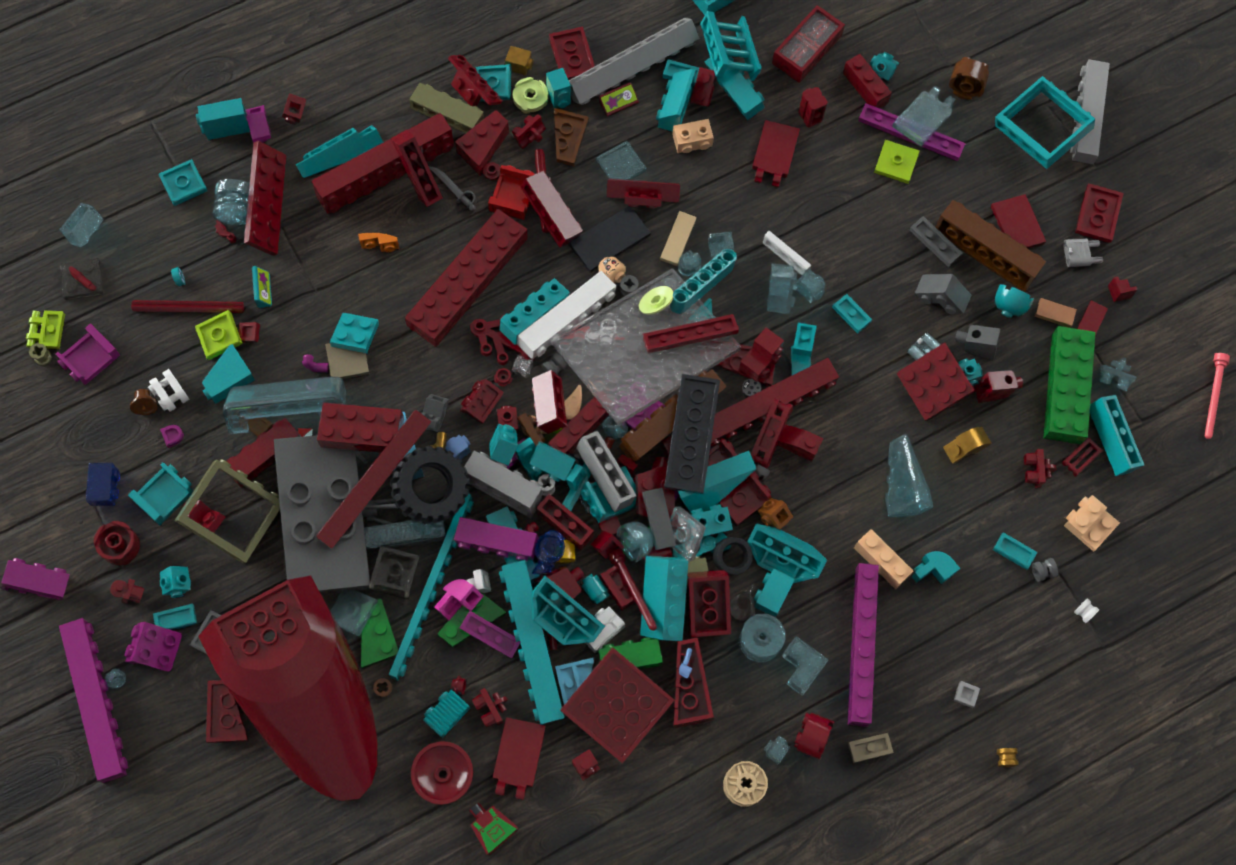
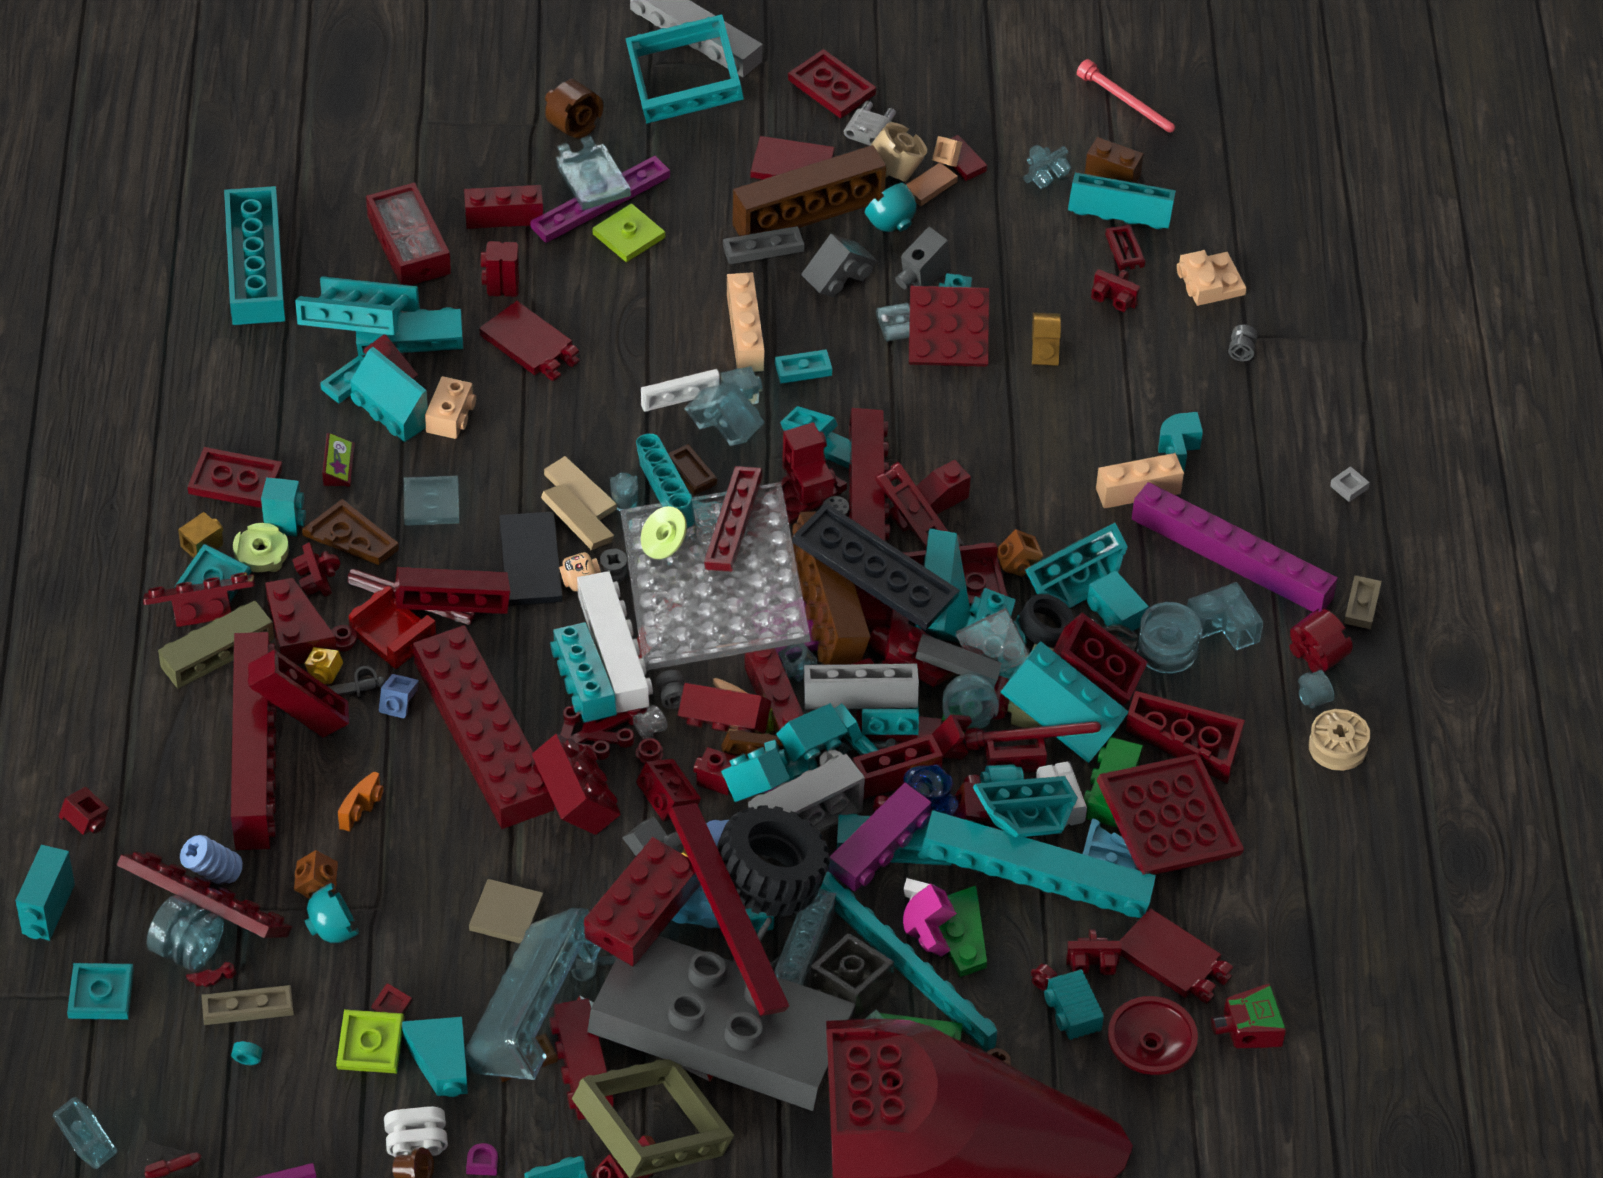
camera: 60 degrees left, 20 degrees down
dark red axle [131,300,245,313] -> none
magenta slope [246,105,271,143] -> none
slope [252,266,272,308] -> none
teal wedge [296,125,384,178] -> none
magenta arm [302,355,329,373] -> none
teal plate [330,313,379,353] -> none
magenta plate [459,611,520,658] -> none
light grey brick [569,18,700,105] -> none
dark red brick [572,749,600,781] -> none
dark red bracket [607,179,680,208] -> none
medium blue hand [679,648,692,678] -> none
clear light blue panel [708,231,734,258] -> none
teal brick [869,52,899,80] -> none
clear light blue wedge [885,434,934,517] -> none
dark red torso [973,371,1023,403] -> none
teal tile [993,533,1037,570] -> none
pearl gold wheel [997,748,1019,767] -> none
green brick [1043,326,1096,444] -> none
white wheel [1074,598,1099,623] -> none
dark red panel [1108,277,1138,302] -> none
none -> light blue piece [180,835,243,884]
none -> dark tan tile [202,985,294,1025]
none -> dark orange brick [294,850,338,899]
none -> yellow plate [305,647,343,684]
none -> teal cylinder [305,883,359,943]
none -> medium blue bracket [379,674,419,718]
none -> dark red brick [532,734,621,835]
none -> tan tile [541,483,614,550]
none -> reddish brown tile [668,444,717,495]
none -> light nougat brick [727,272,764,373]
none -> tan brick [870,122,927,182]
none -> light nougat tile [932,136,962,167]
none -> reddish brown brick [1085,137,1144,183]

